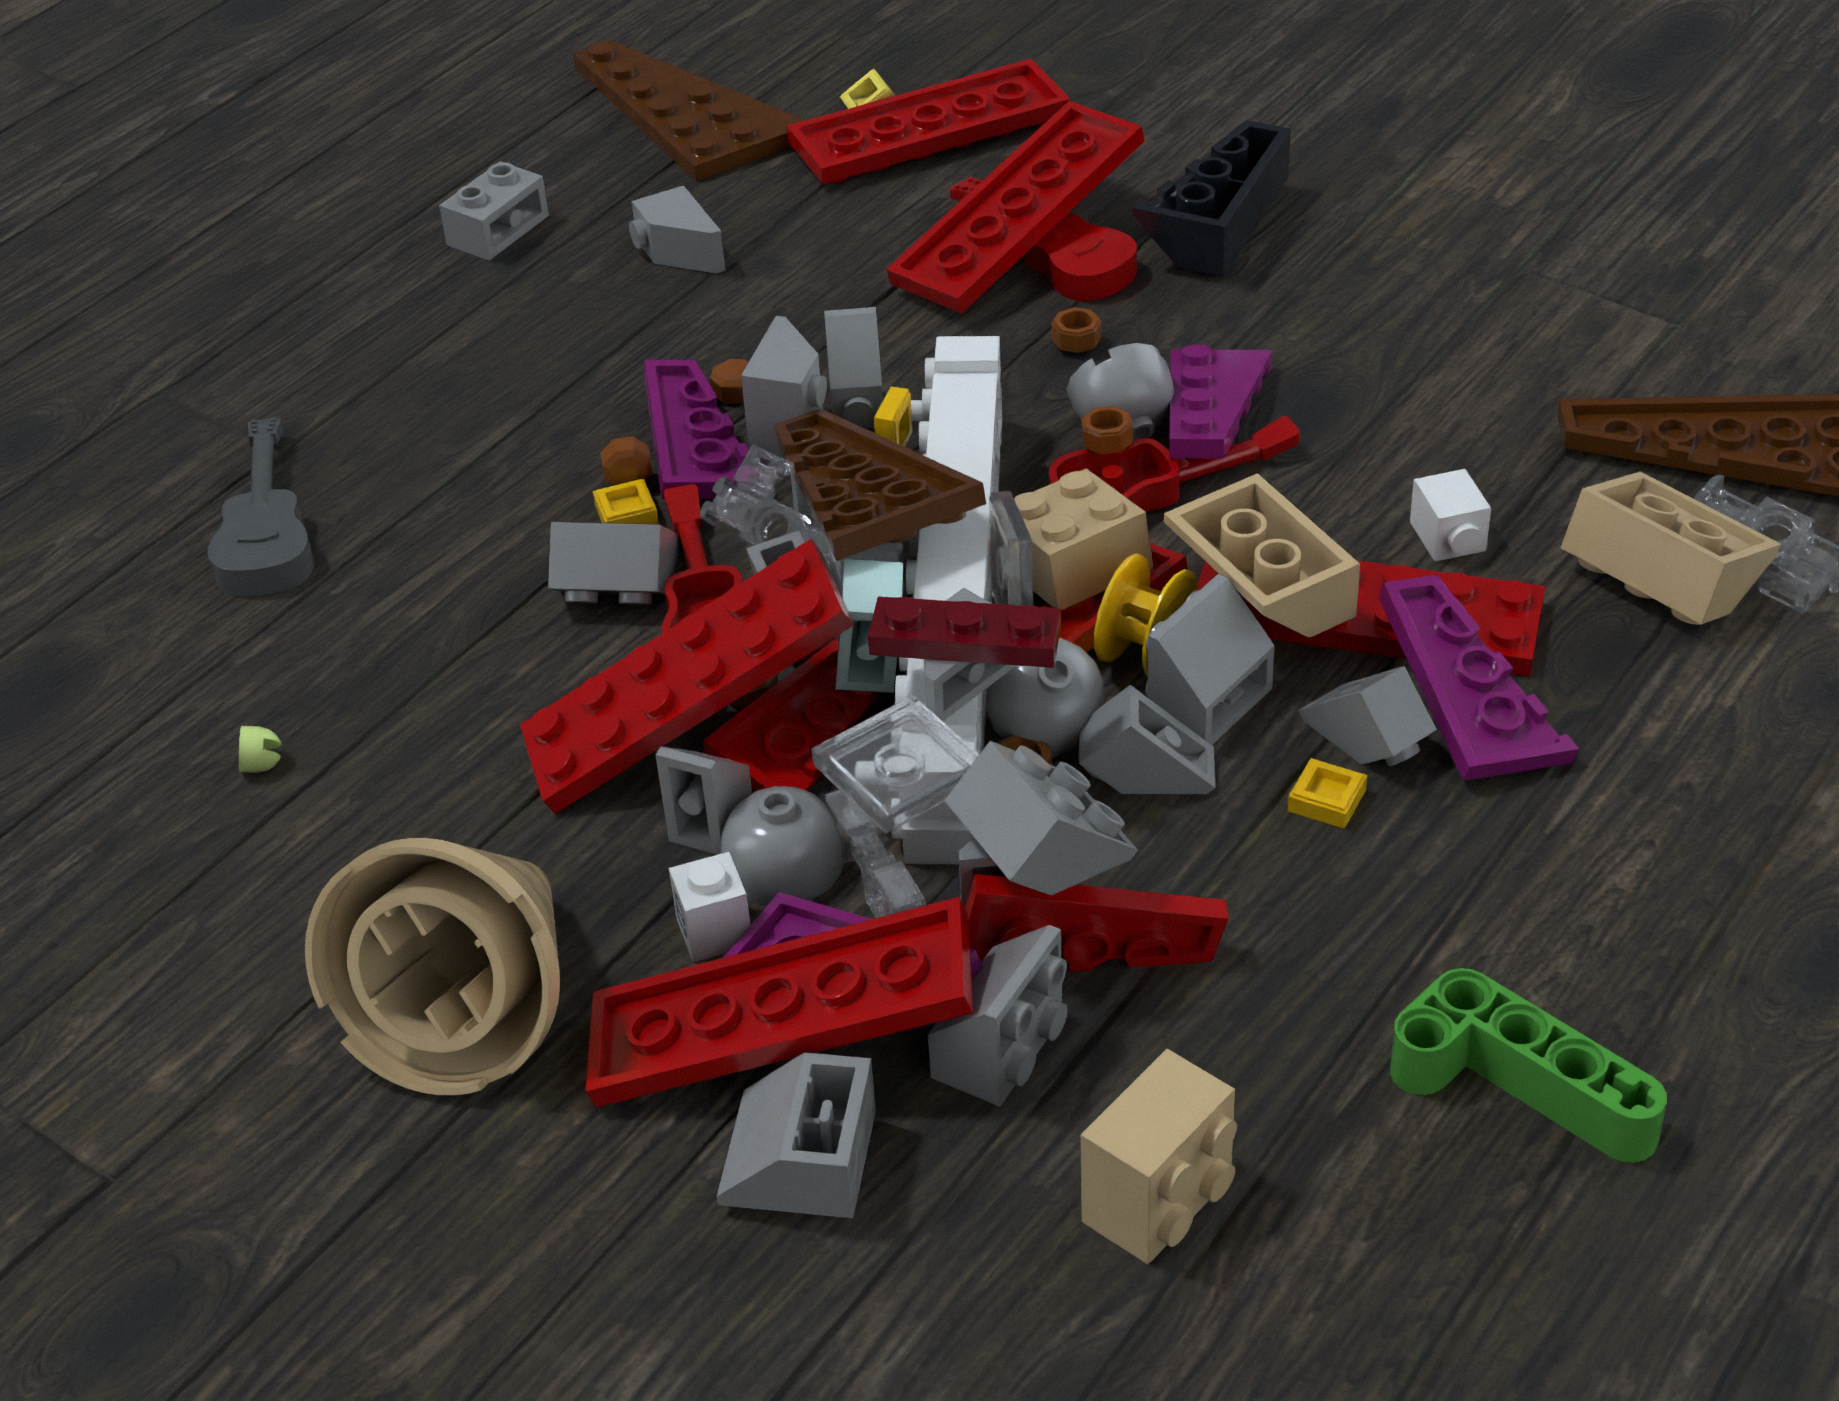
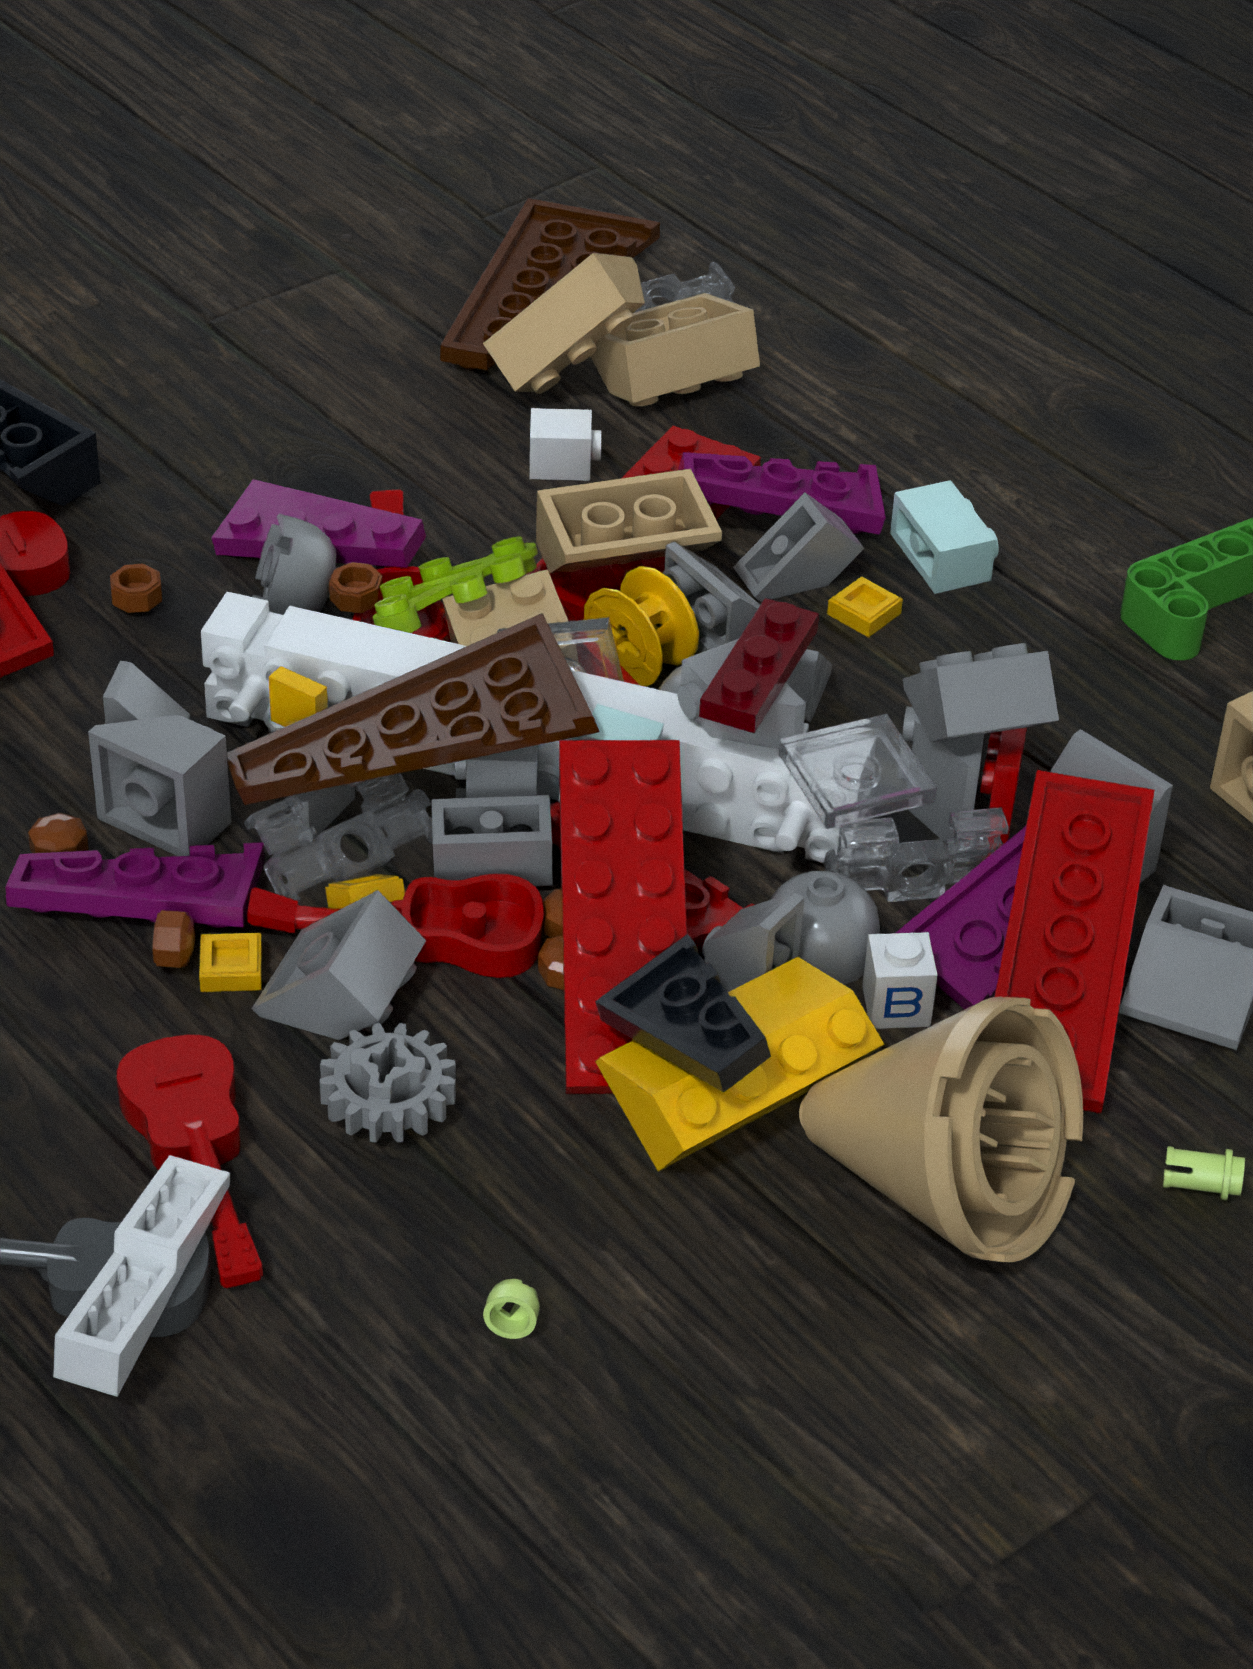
camera: 80 degrees left, 0 degrees up
none -> white slope [53,1155,230,1397]
none -> red piece [117,1035,263,1289]
none -> light grey gear [319,1023,456,1143]
none -> yellow tile [325,874,405,909]
none -> lime plant [372,536,538,633]
none -> tan slope [483,253,645,394]
none -> black wing [595,934,771,1093]
none -> yellow slope [595,957,884,1172]
none -> light aqua brick [890,480,999,594]
none -> yellowish green pin [1163,1146,1245,1201]

